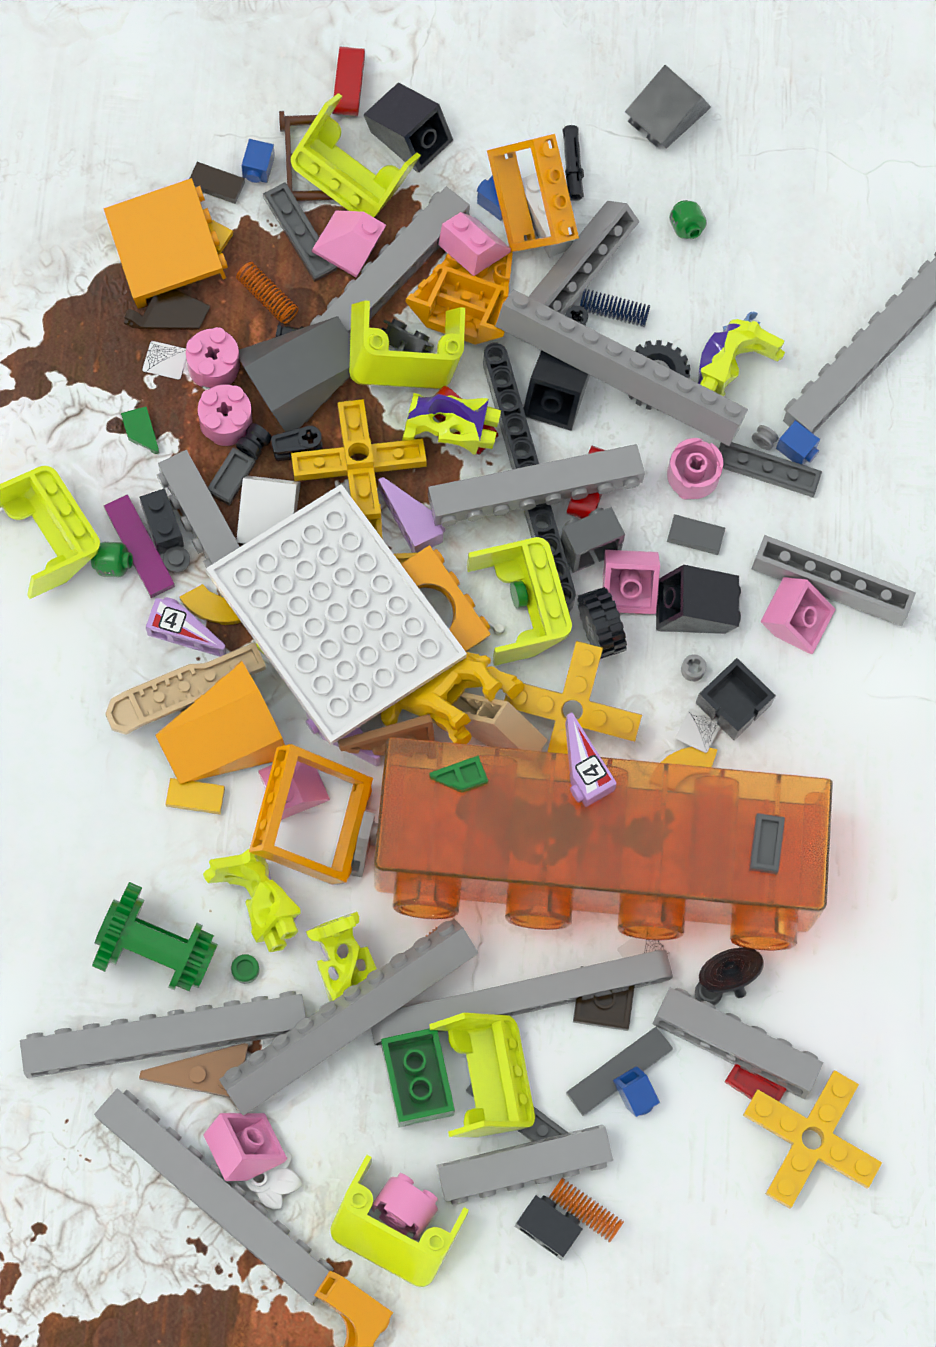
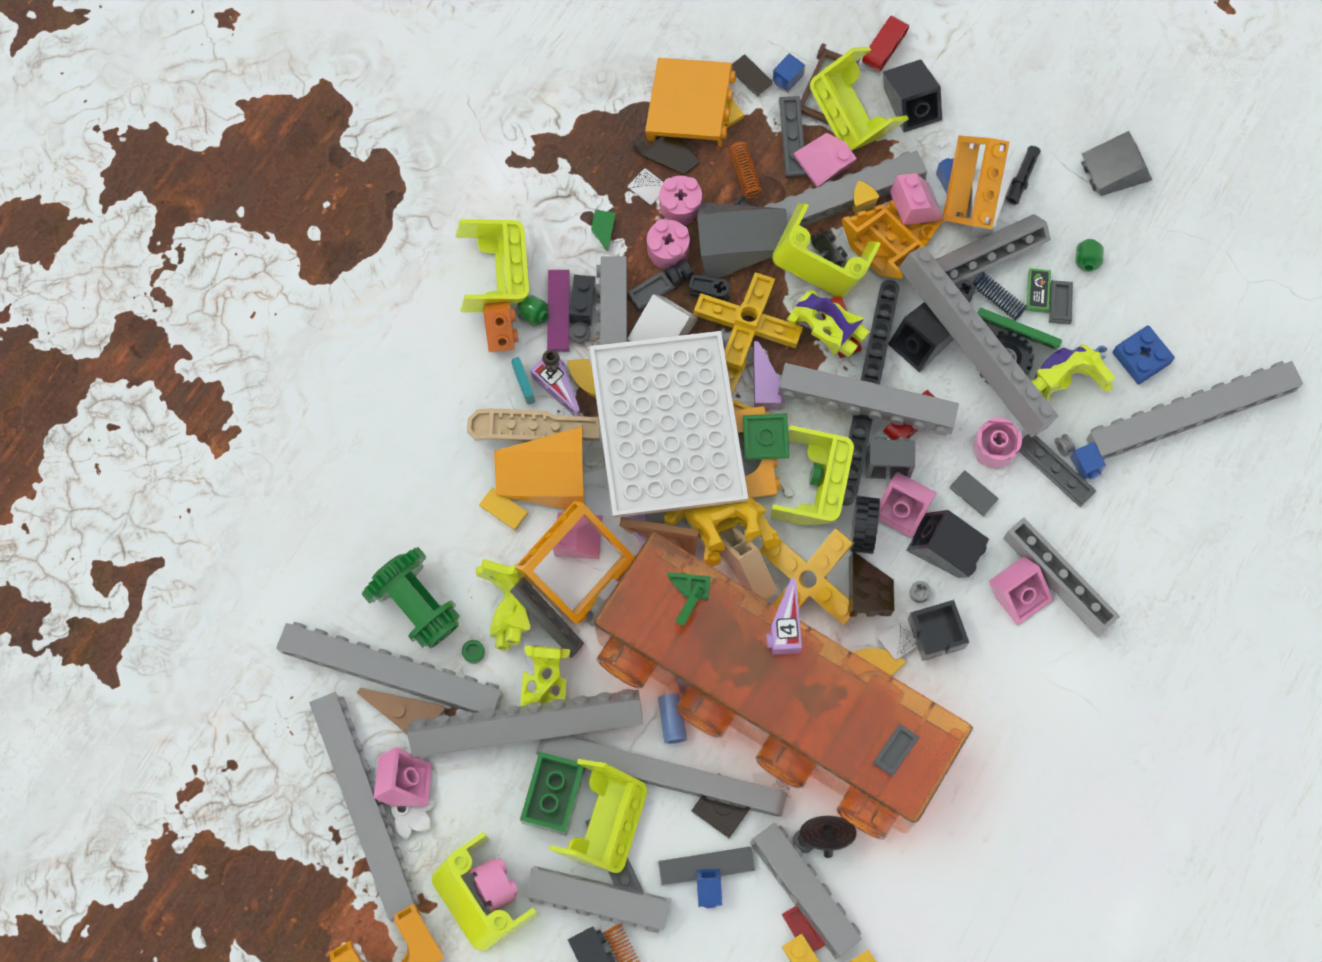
camera: 35 degrees right, 0 degrees up
none -> orange brick [483,302,519,352]
none -> dark grey tile [510,577,584,658]
none -> teal tile [511,357,535,405]
none -> dark brown pin [542,350,560,373]
none -> medium blue pin [658,693,687,744]
none -> green tile [675,581,705,626]
none -> green tile [743,413,789,460]
none -> dark brown wing [849,552,895,617]
none -> yellow tile [852,181,879,216]
none -> green tile [978,307,1062,350]
none -> tile [1026,268,1051,313]
none -> dark grey tile [1049,280,1073,324]
none -> blue brick [1112,325,1175,385]

